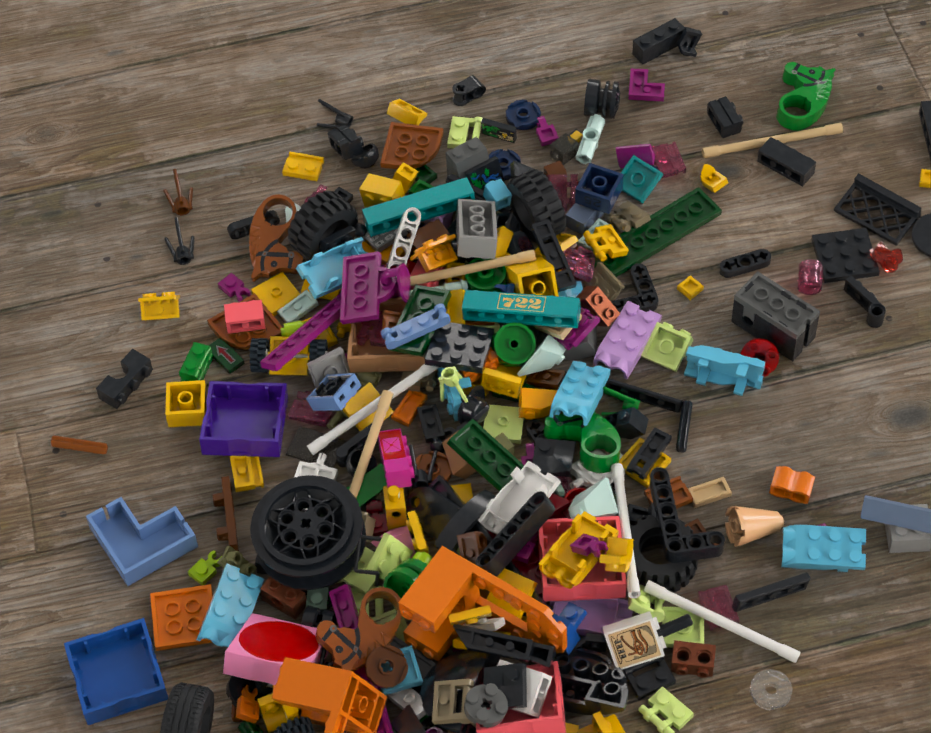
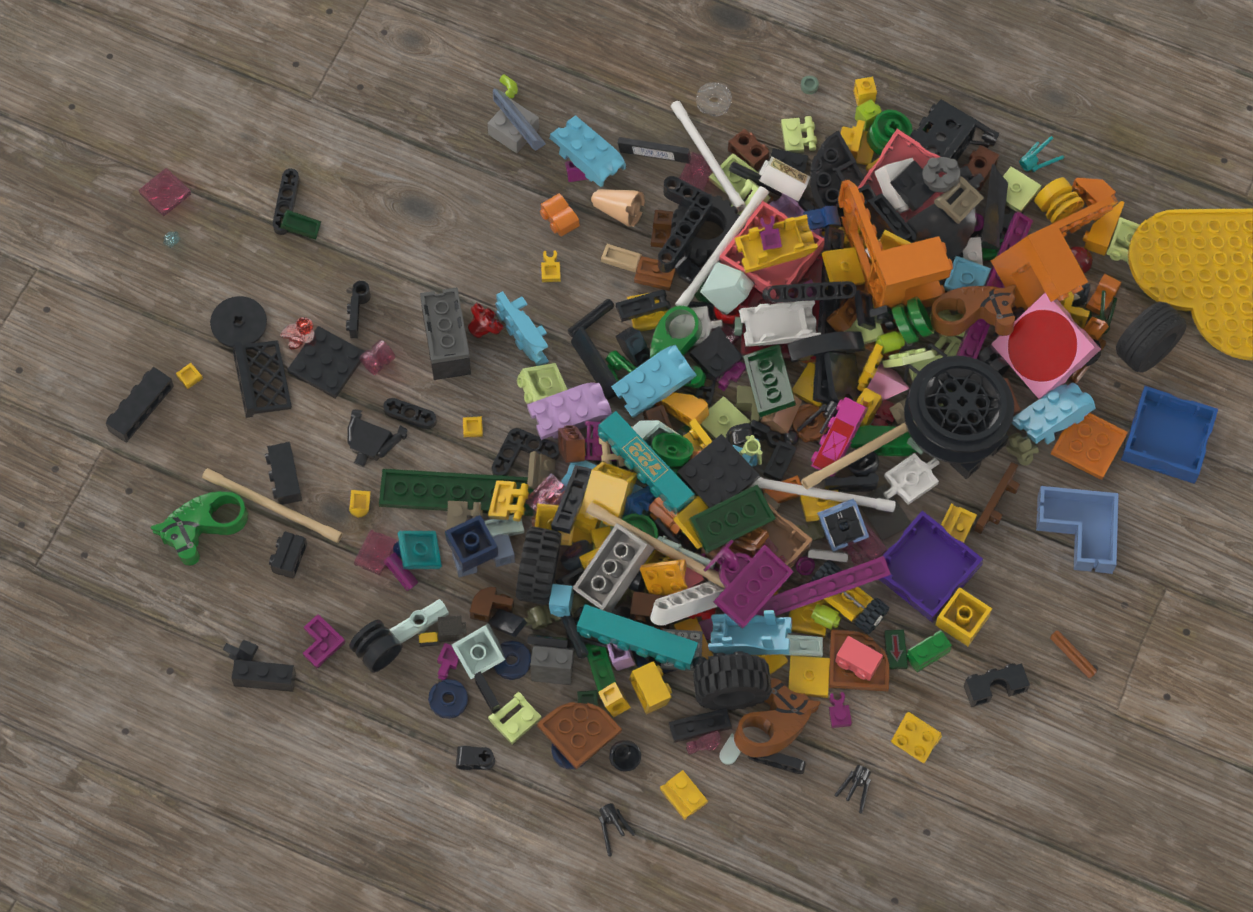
camera: 145 degrees left, 10 degrees up
reddish brown plant [163,168,193,216] -> none
lime plate [188,550,222,585] -> none
black brick [327,125,364,160] -> none
reddish brown plate [365,645,408,689] -> none
medium blue plate [381,304,451,349] -> none
yellow slope [387,99,427,125] -> none
clear pink plate [547,174,579,211] -> none
yellow brick [600,537,634,573] -> none
none -> black torso [347,409,408,468]
none -> light aqua slope [452,624,506,679]
none -> yellow plate [541,250,561,282]

